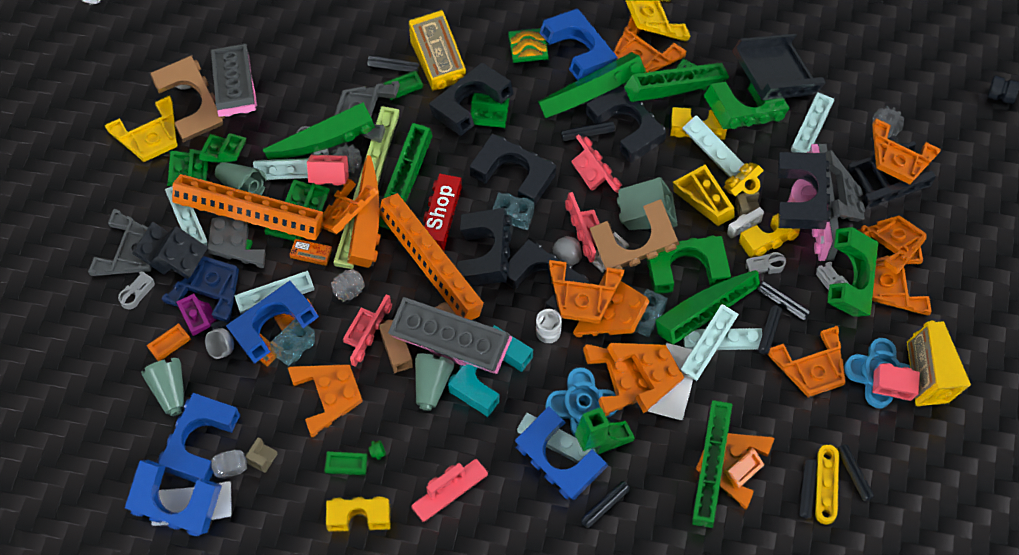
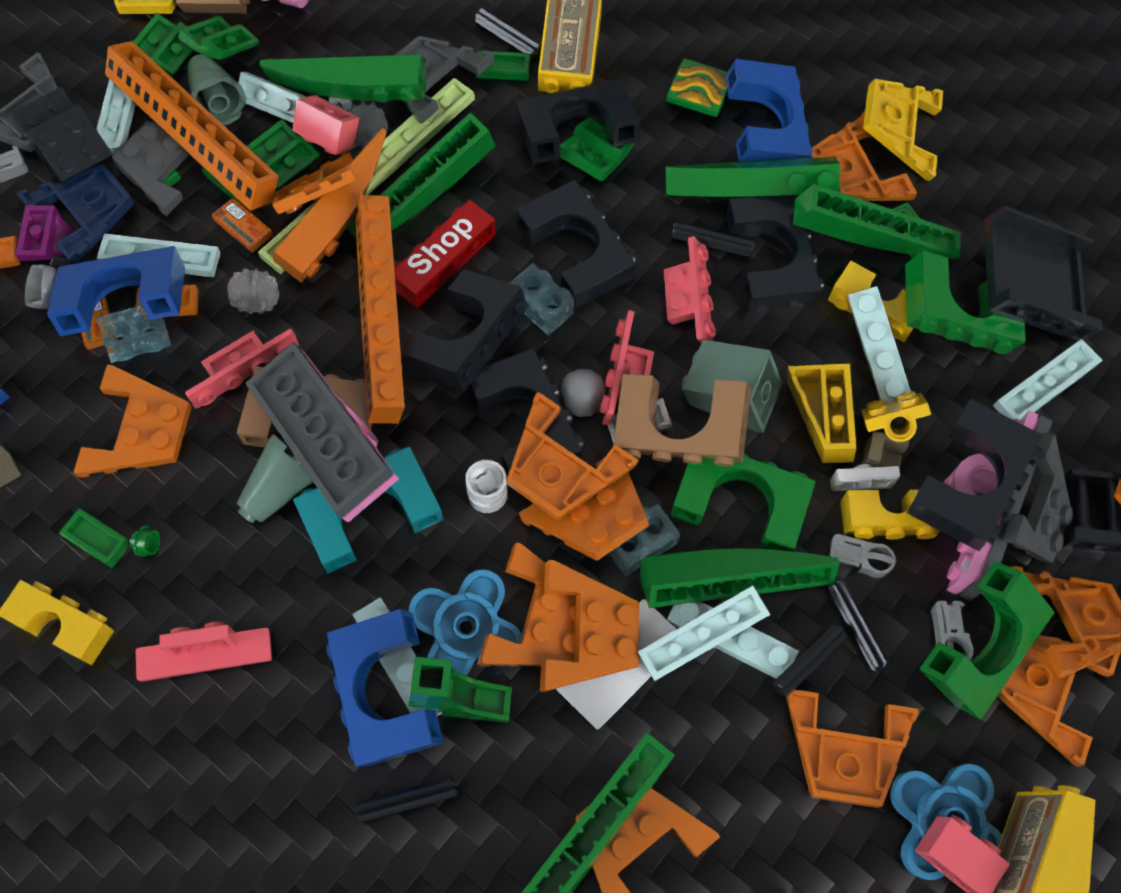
camera: 25 degrees right, 5 degrees up
orange tile [724,448,764,488] -> none

